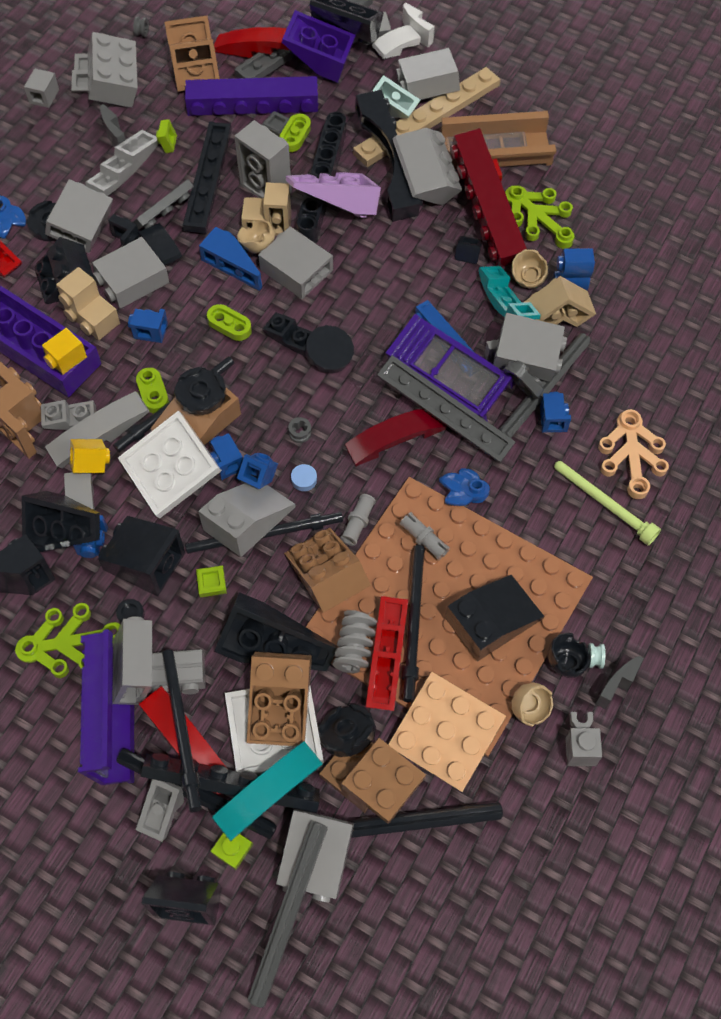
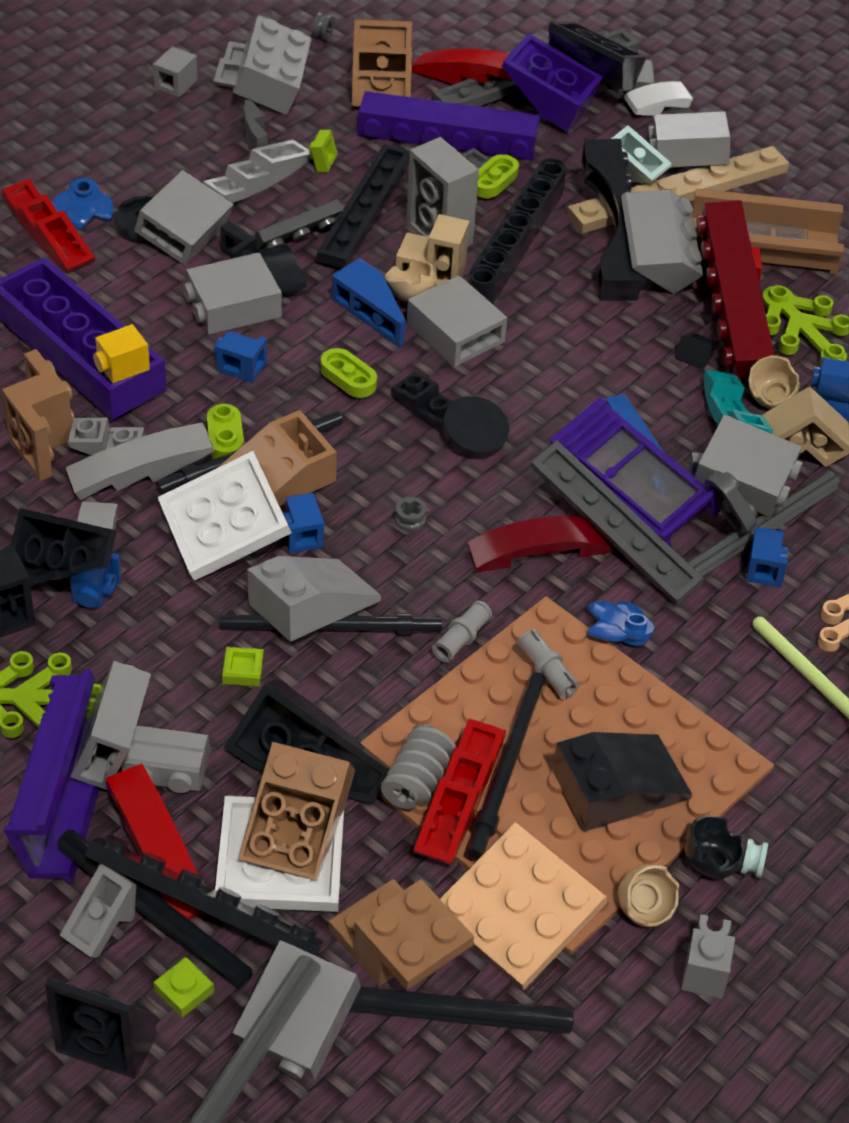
camera: 10 degrees right, 15 degrees down
black slope [35,237,95,304] -> none
tan brick [56,267,120,341] -> none
yellow brick [69,439,110,473] -> none
black slope [98,516,185,597] -> none
black bar [162,649,202,813] -> none
black tile [174,367,226,415] -> none
teal slope [212,741,323,842] -> none
blue brick [237,453,278,489] -> none
medium nougat slope [284,528,371,613] -> none
lavender wedge [286,172,381,217] -> none
light blue tile [291,464,317,491] -> none
black tile [319,704,376,757] -> none
white slope [402,3,434,47] -> none
dark grey slope [596,656,644,709] -> none

